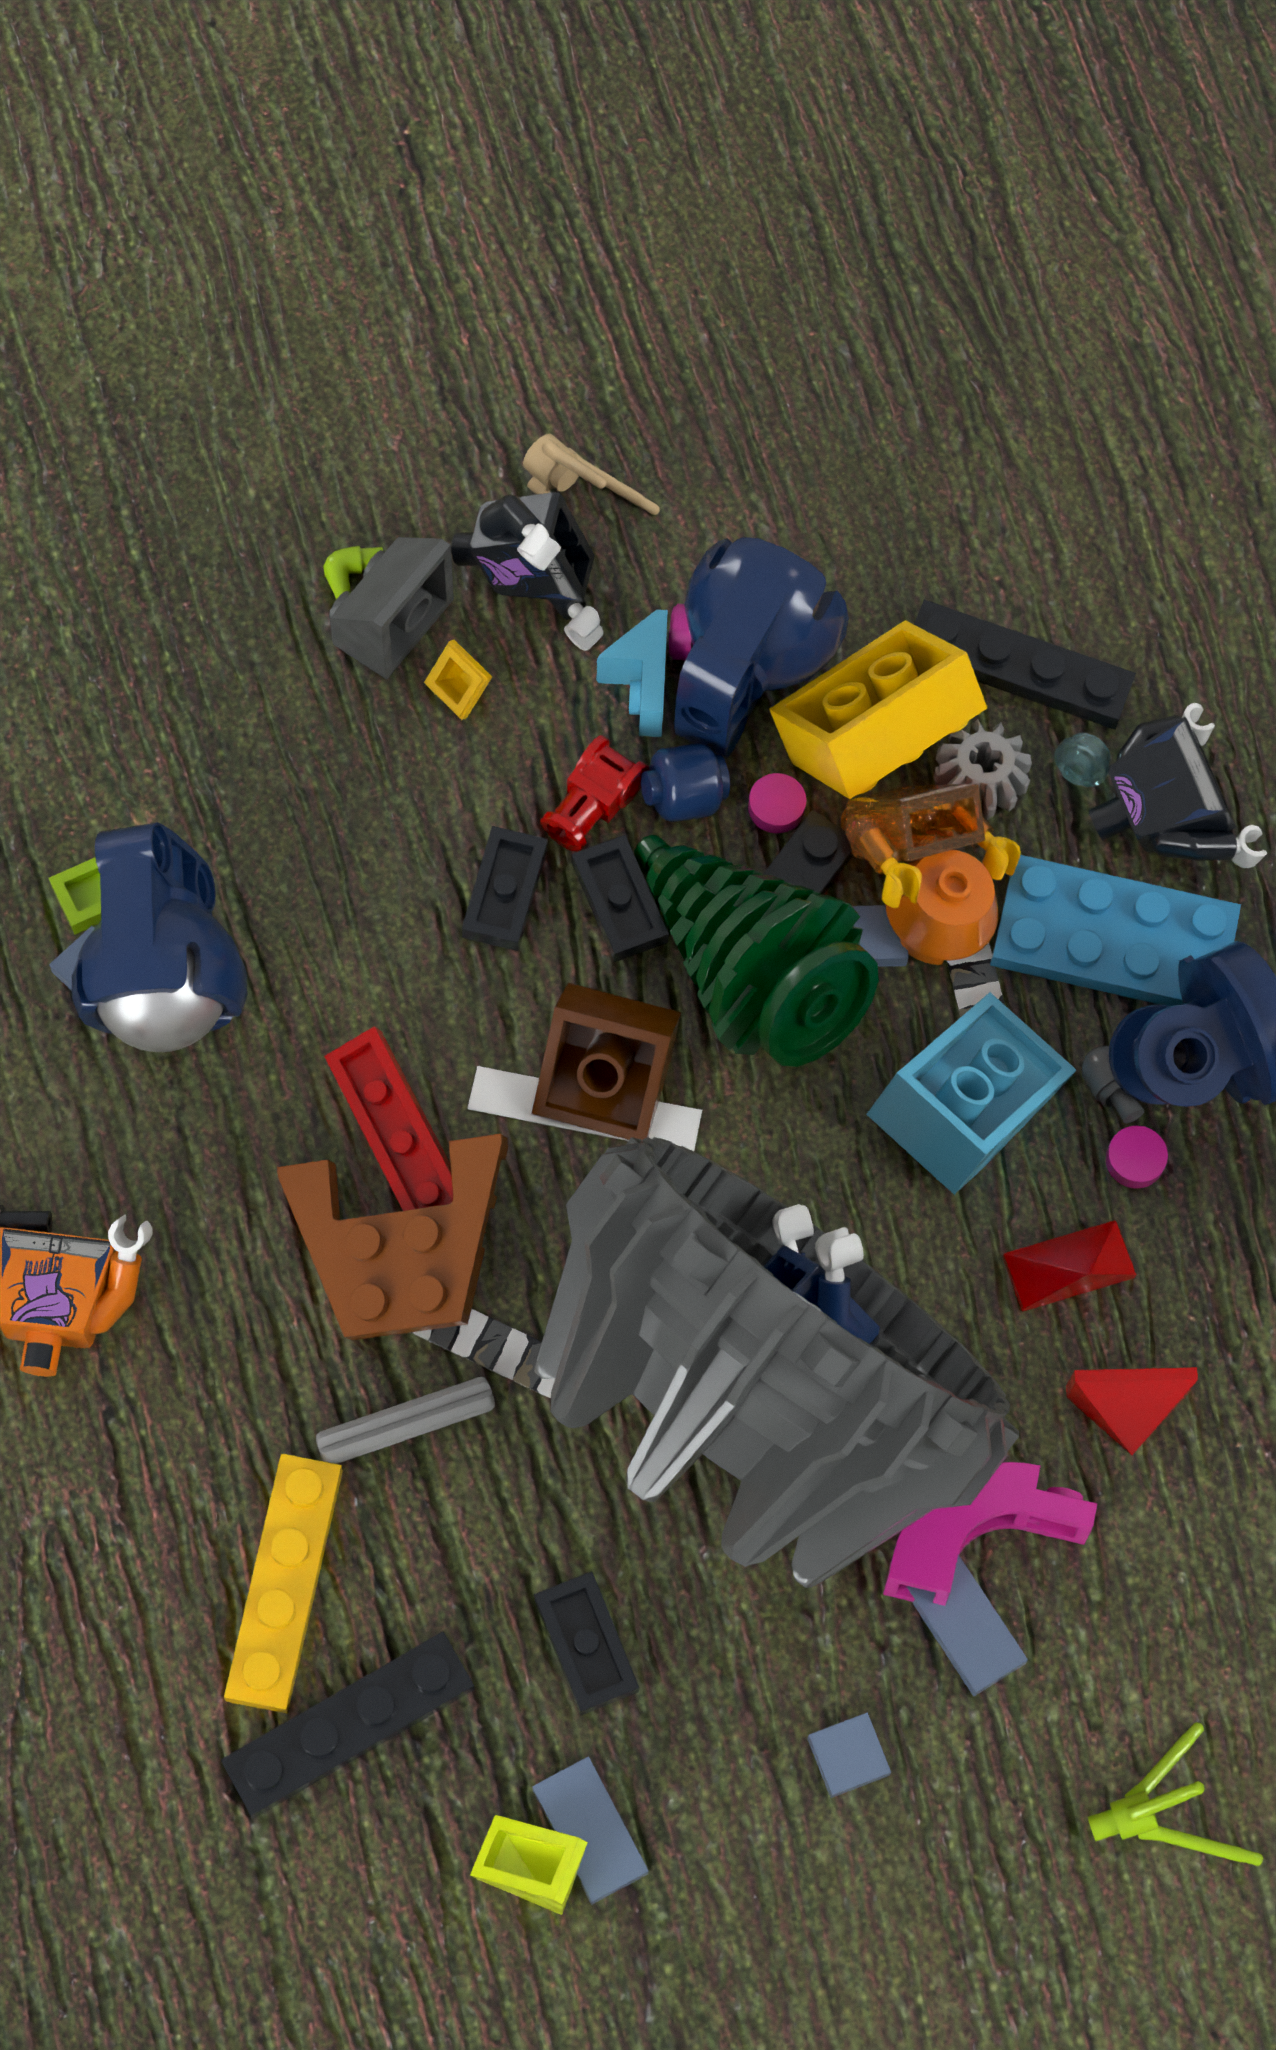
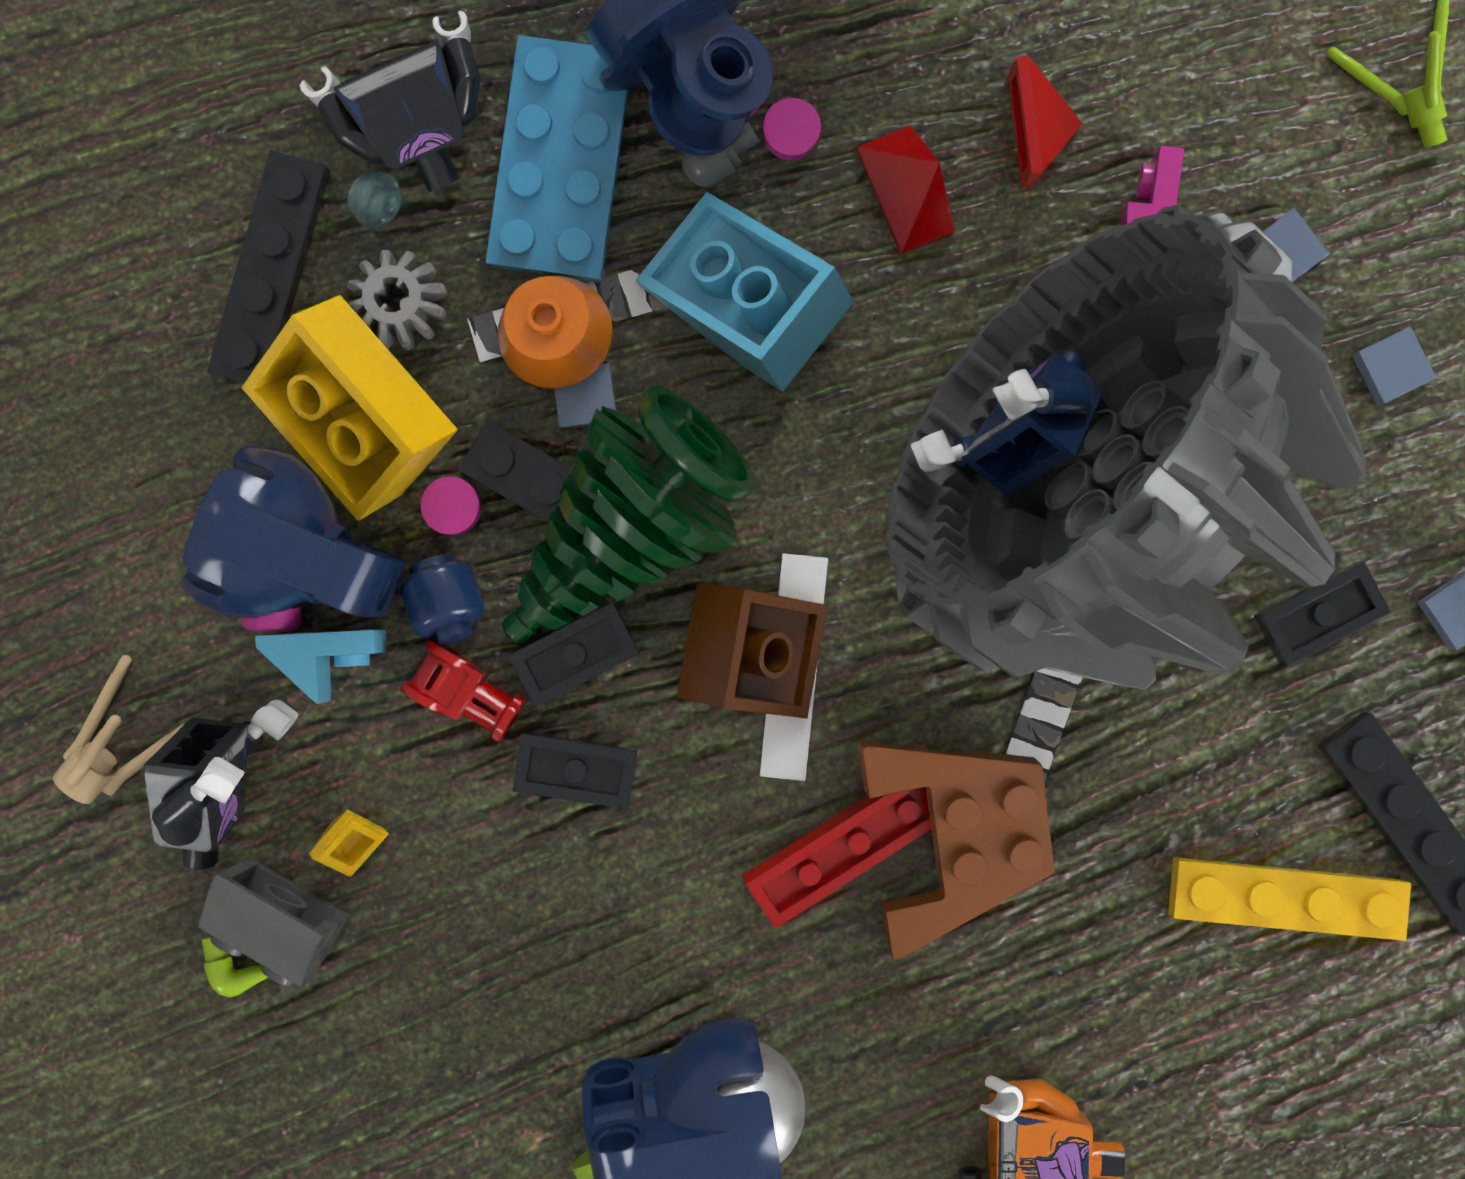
camera: 90 degrees left, 20 degrees up
light grey axle [316,1377,495,1464] -> none
clear orange torso [841,783,1021,908] -> none

